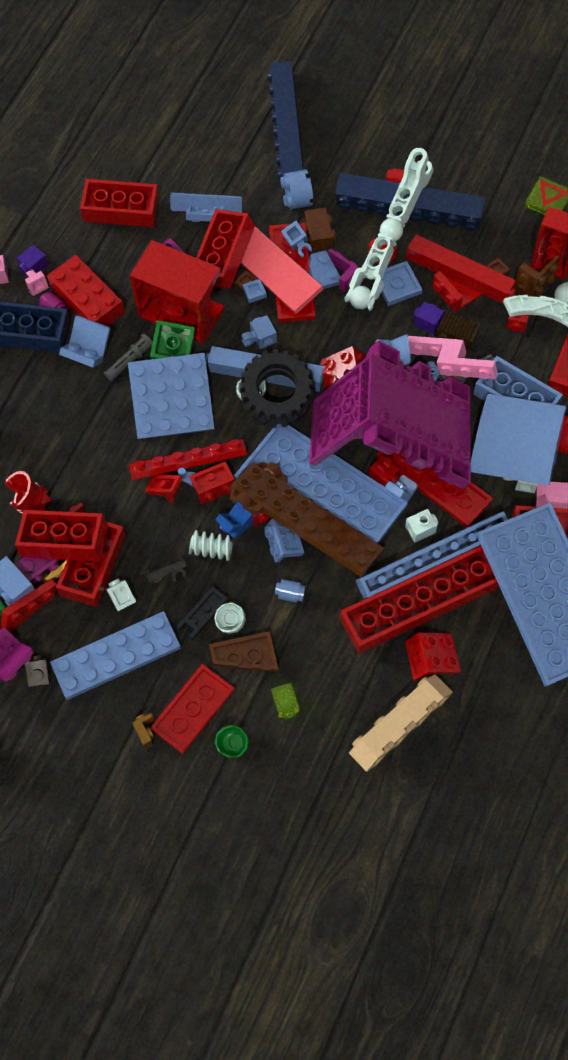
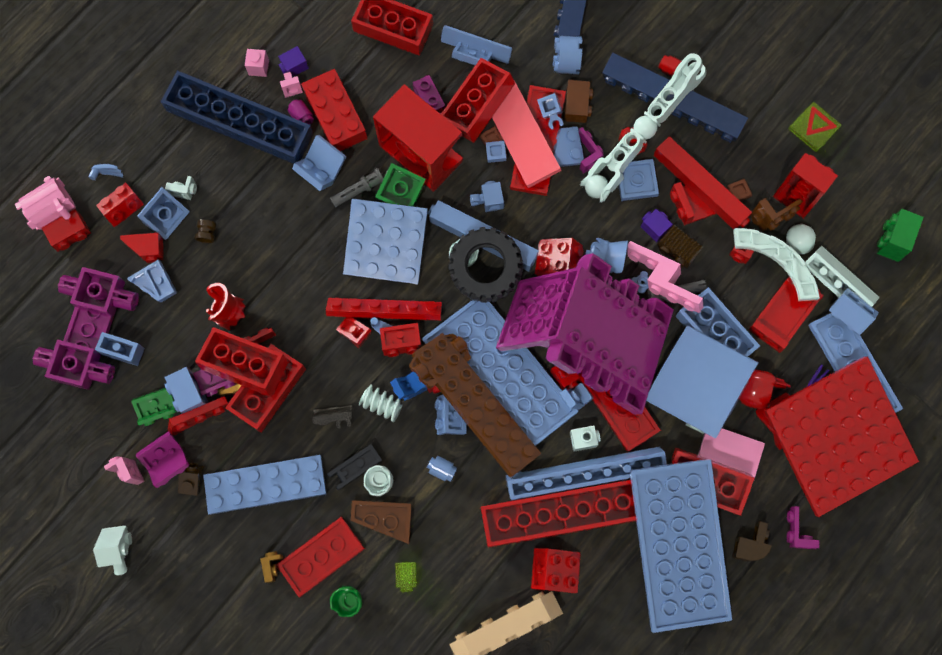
camera: 15 degrees right, 10 degrees up
light aqua bracket [106,578,136,611] -> none

